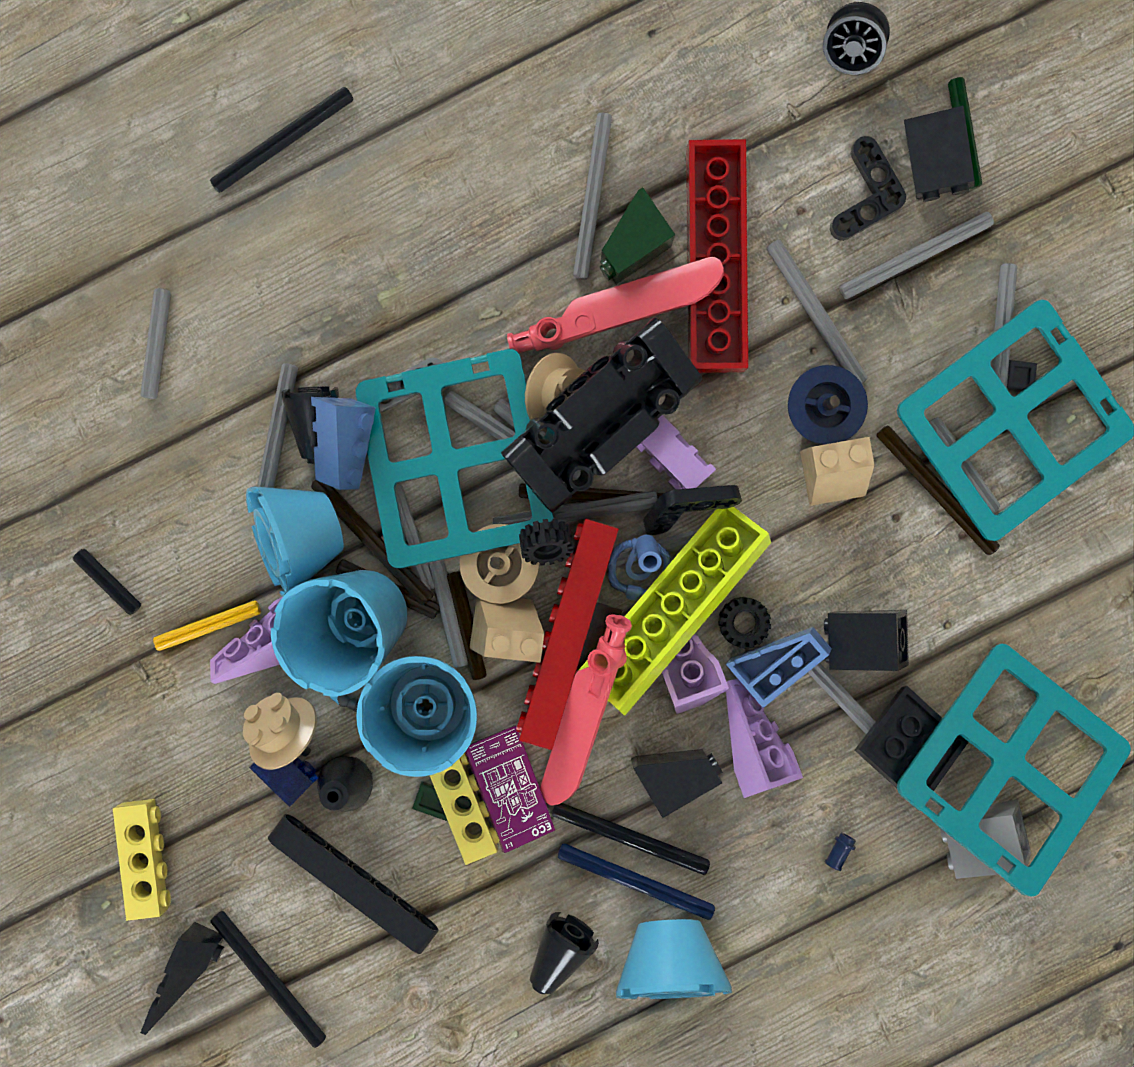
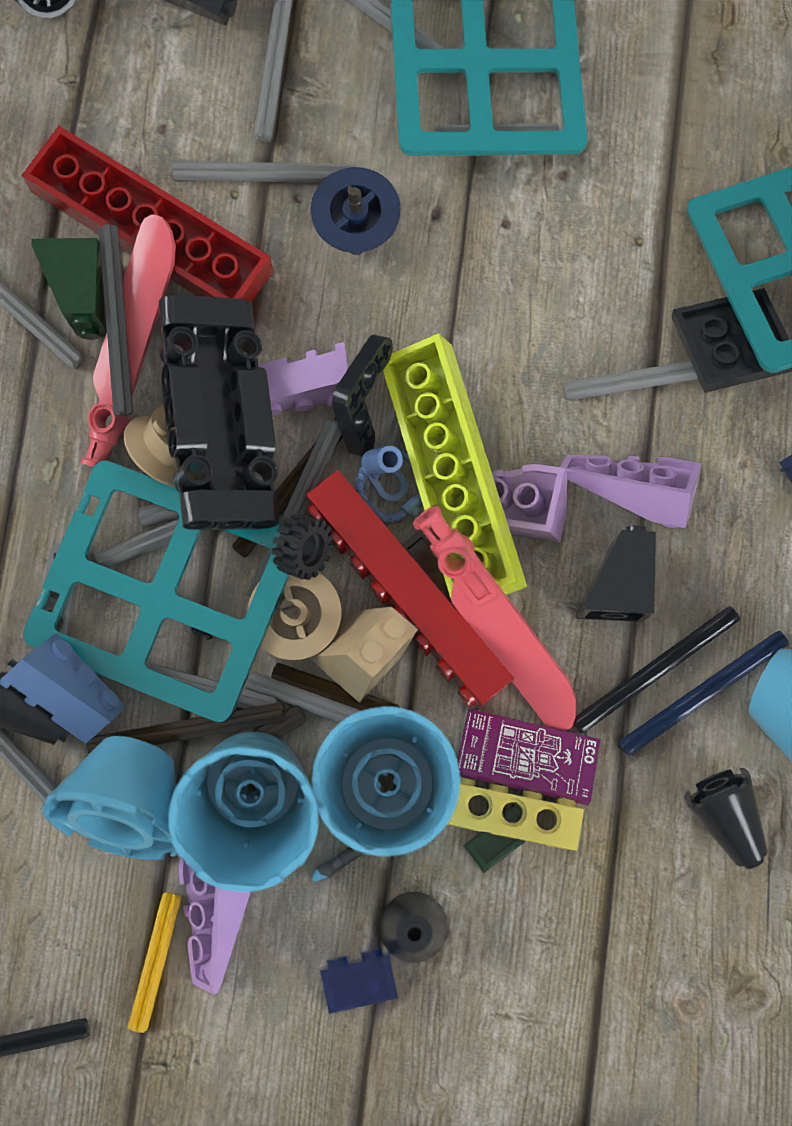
camera: 60 degrees left, 10 degrees down
tan piece [243,693,317,770] -> none
black beam [268,814,439,954] -> none
black tyre [718,597,771,649] -> none
medium blue wedge [726,627,832,708] -> none
tan slope [800,437,875,506] -> none
black slope [824,610,909,671] -> none
black beam [830,136,906,241] -> none
dark brown axle [877,425,1000,555] -> none
black tile [1007,360,1037,391] -> none
none -> dark grey axle [99,224,133,417]

